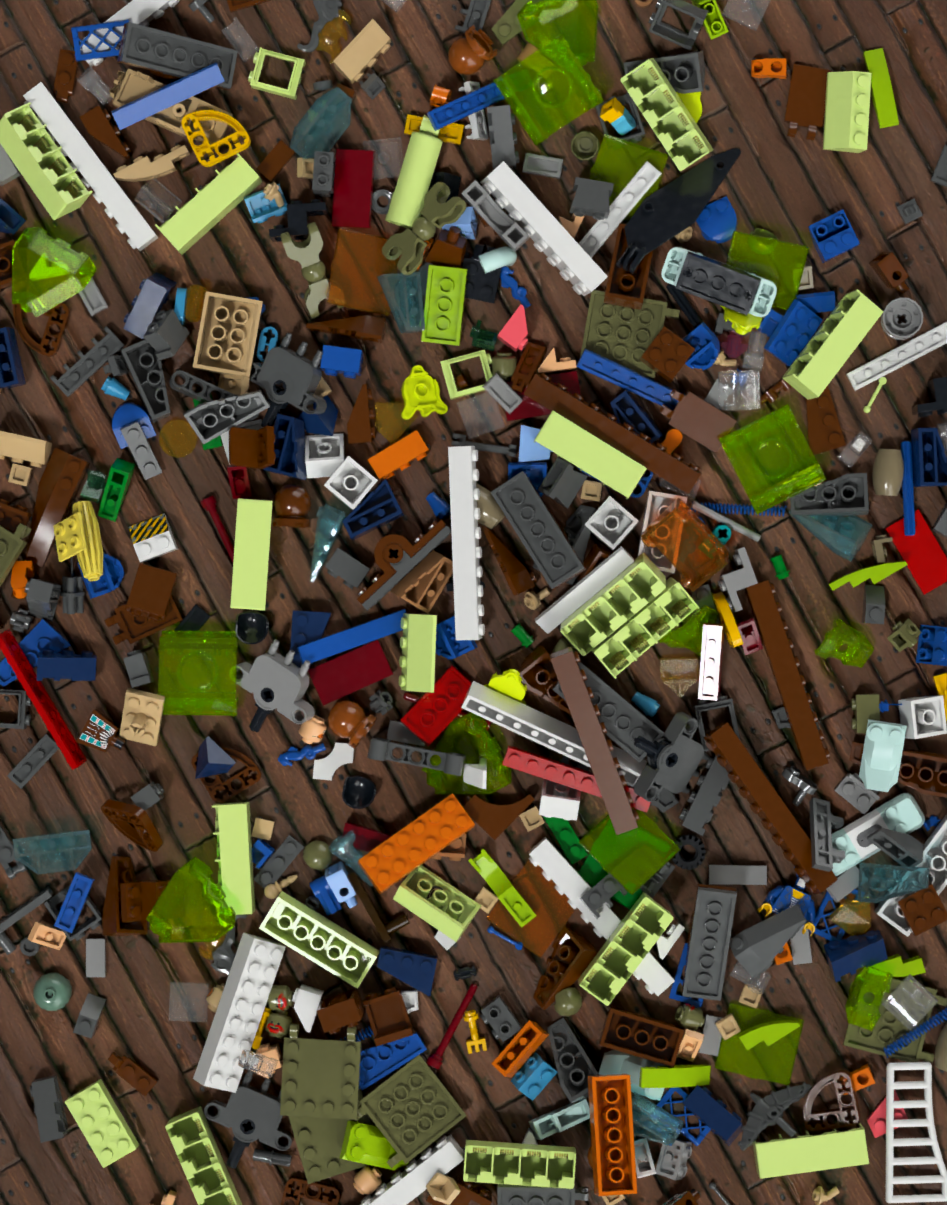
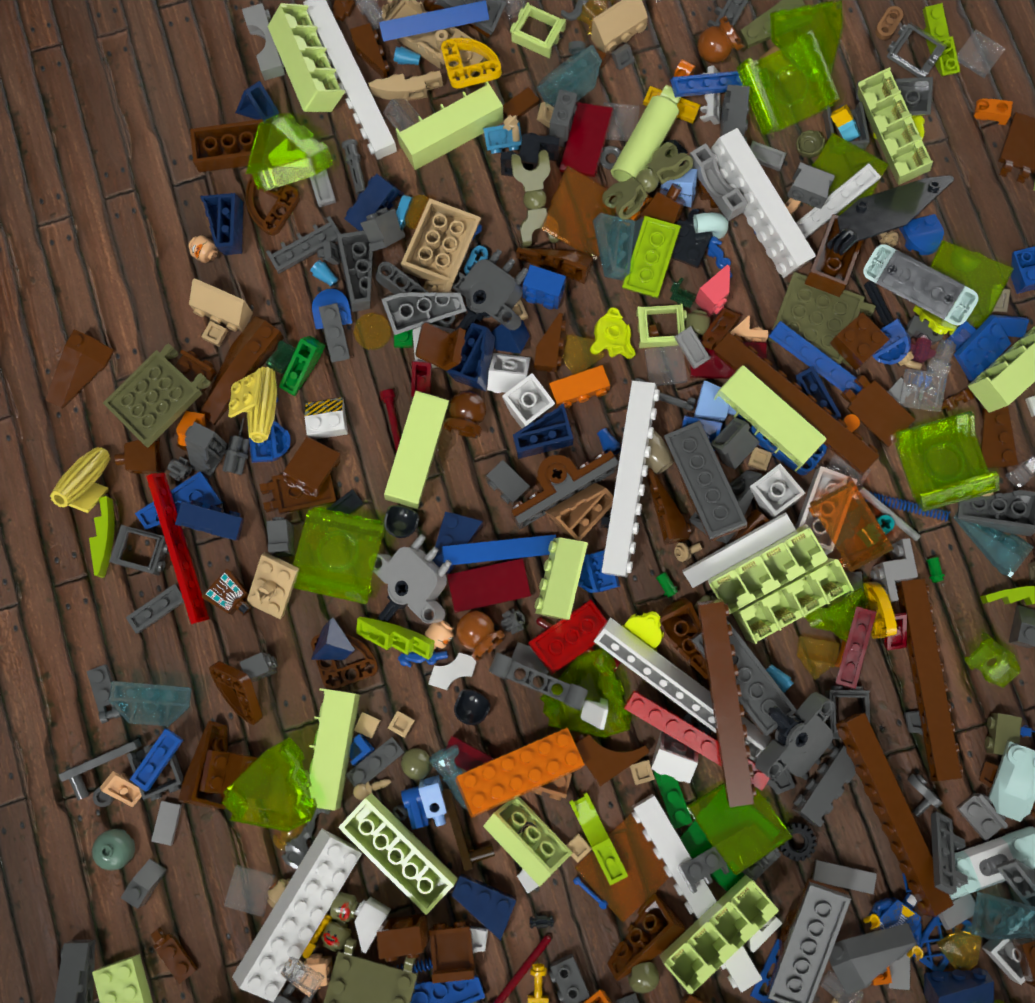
camera: 15 degrees right, 10 degrees down
clear light blue wedge [310,504,347,583] -> none
none -> dark grey pin [341,139,366,196]
none -> lime slope [356,617,435,660]
none -> tan plate [388,711,415,738]
none -> dark azure cone [394,46,421,65]

